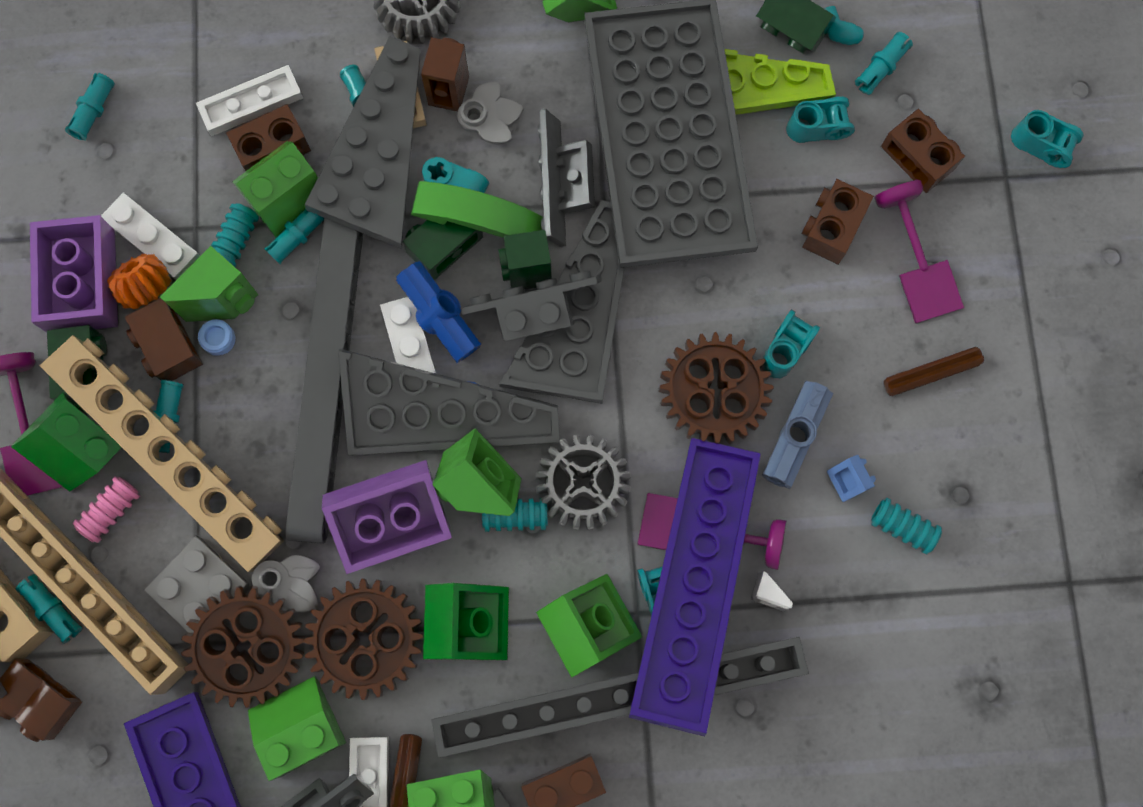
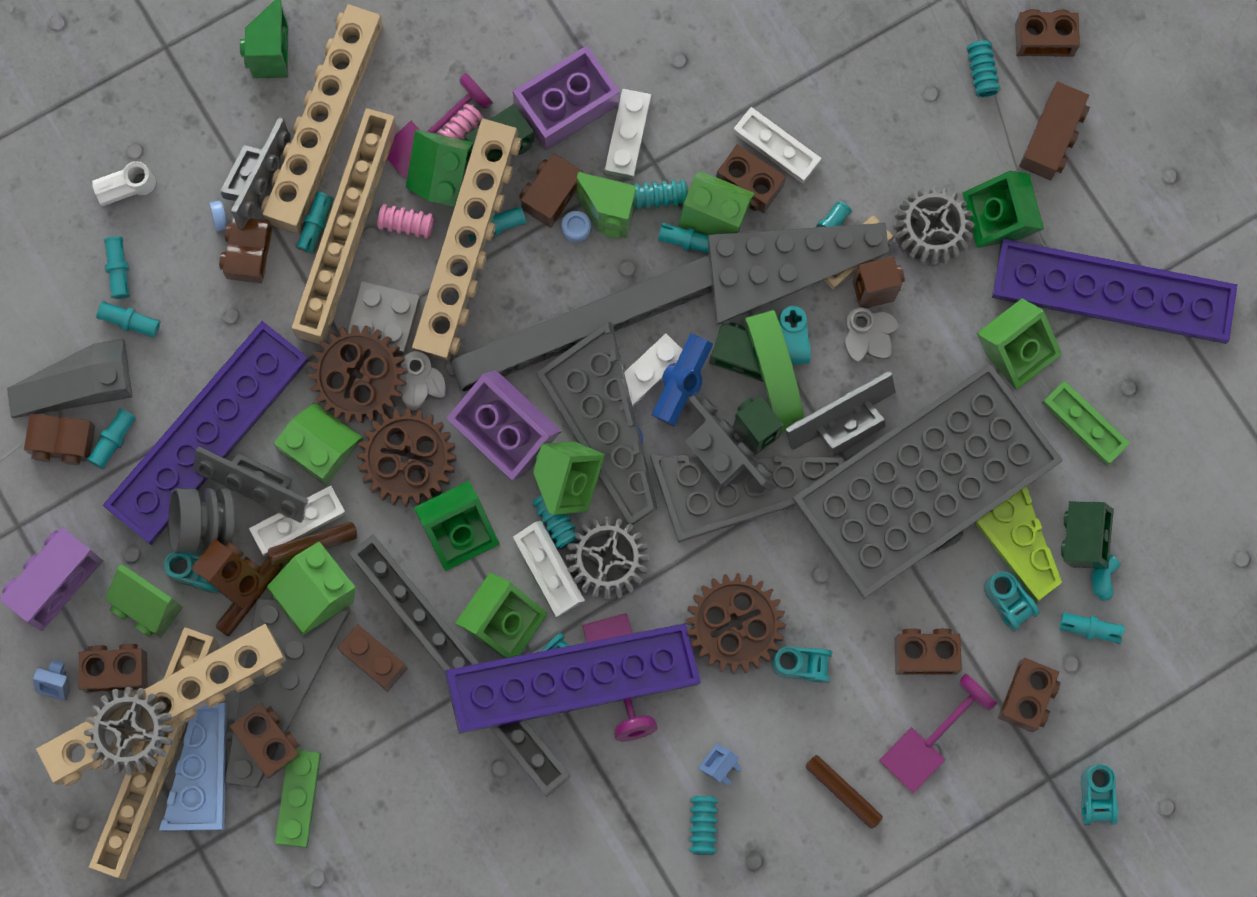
camera: 60 degrees right, 0 degrees up
teal pin [65,73,115,141] -> none
orange gear [107,254,172,309] -> none
white slope [751,571,793,611] -> none
sand blue piece [762,381,833,489] -> none
none -> bright pink piece [438,104,483,140]
none -> white plate [513,521,585,617]

